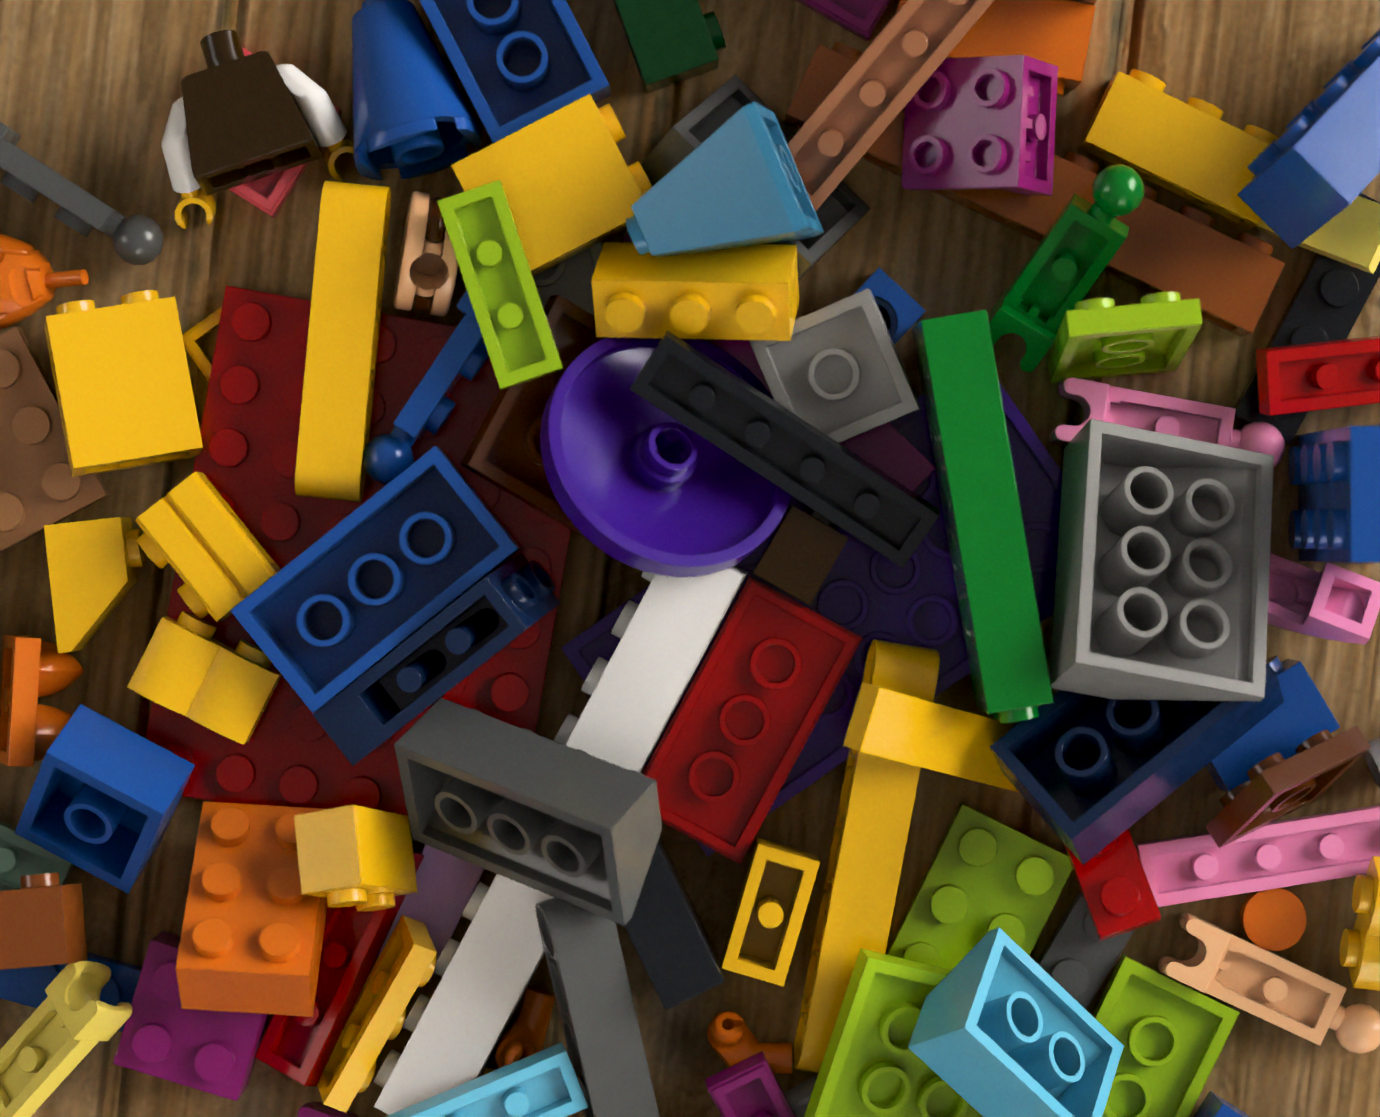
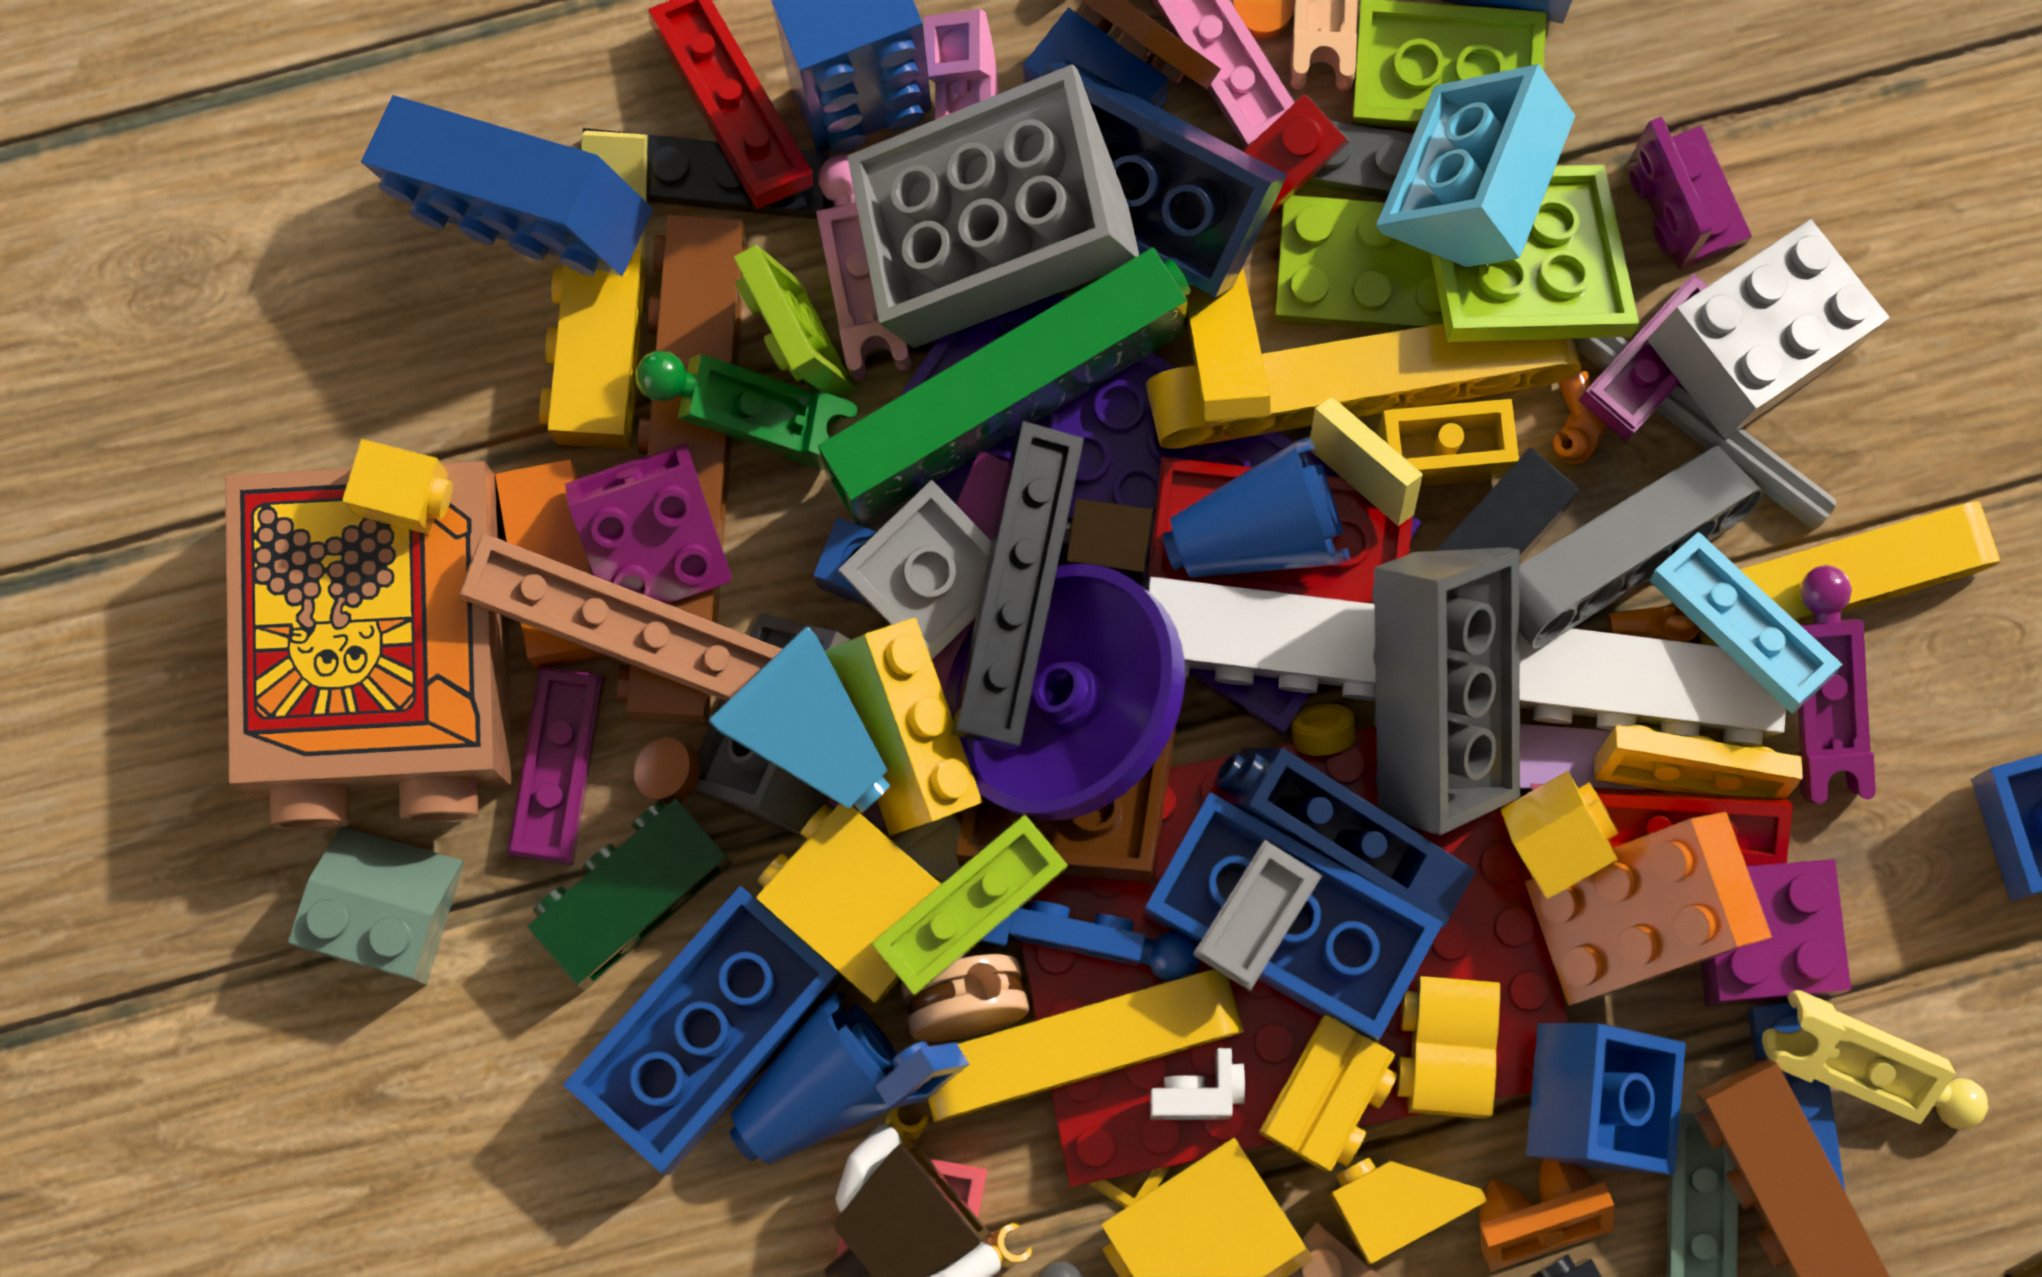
camera: 105 degrees left, 10 degrees down
none -> dark orange tile [634,737,701,805]
none -> blue plate [875,1041,970,1108]
none -> white bracket [1150,1048,1245,1120]
none -> blue cone [1162,437,1349,578]
none -> light grey tile [1193,840,1322,991]
none -> yellow tile [1290,704,1357,756]
none -> light yellow tile [1310,397,1422,526]

